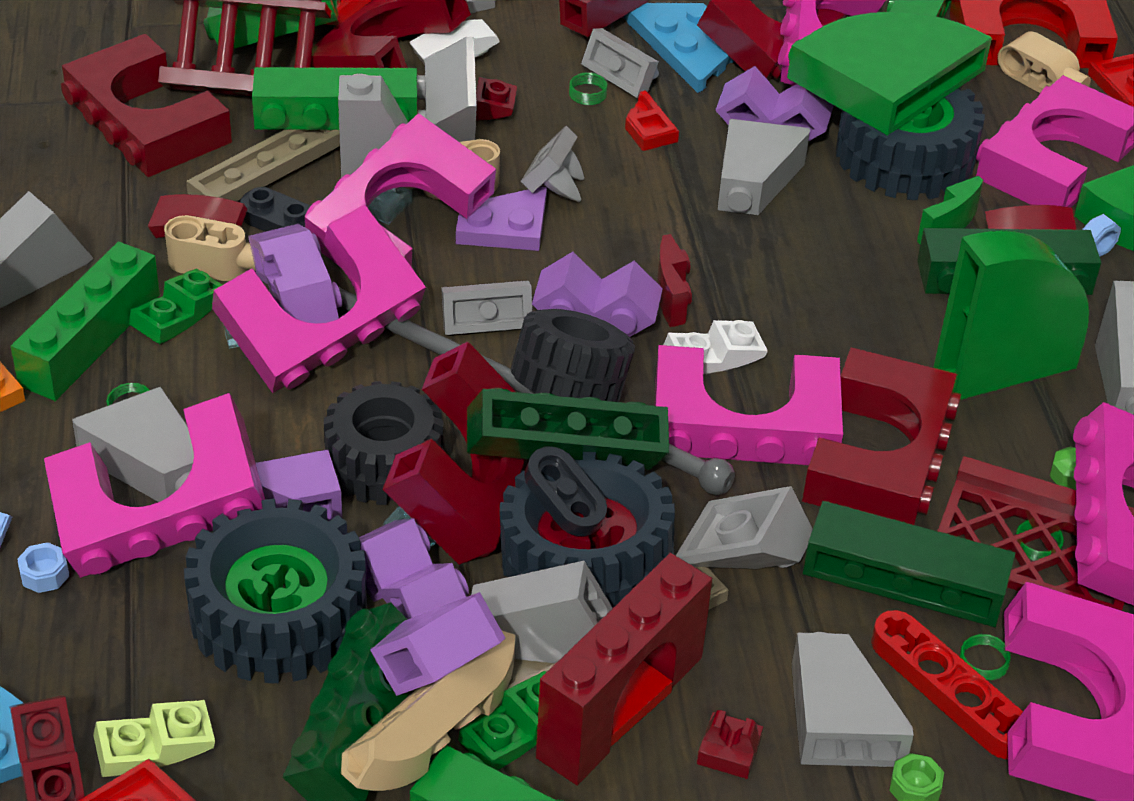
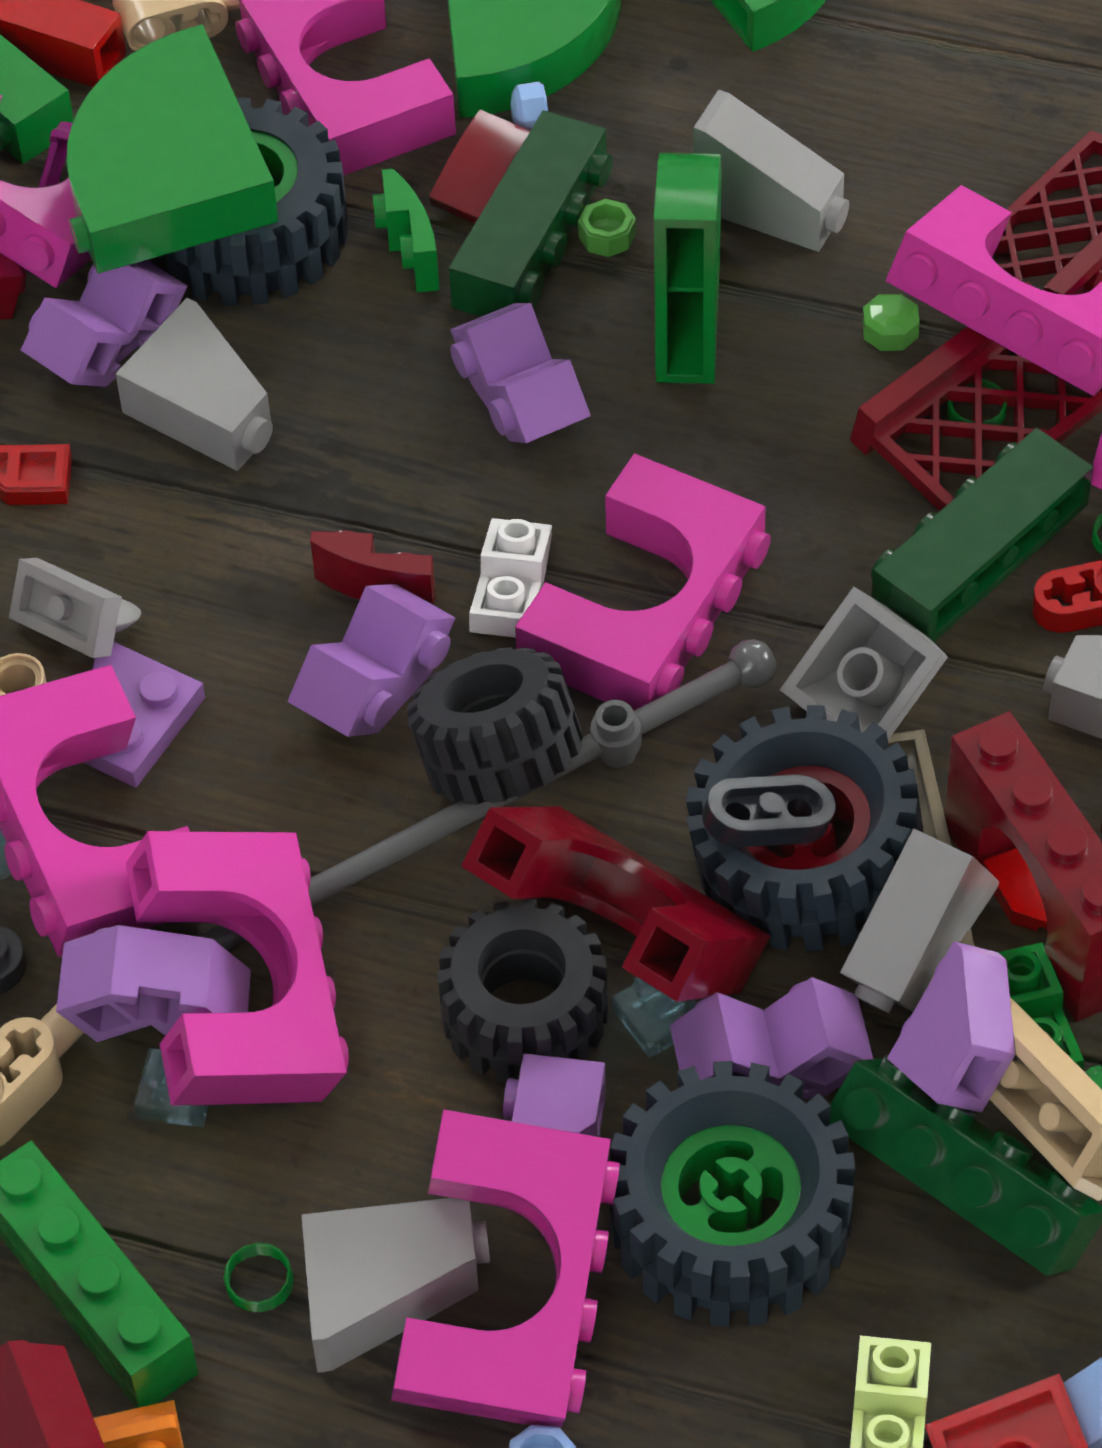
camera: 60 degrees left, 10 degrees up
green slope [129,269,222,344] -> none
light grey tile [441,281,532,335] -> none
dark green brick [467,388,669,470] -> none
dark red arch [802,347,961,525] -> none
none -> medium lavender brick [450,303,591,443]

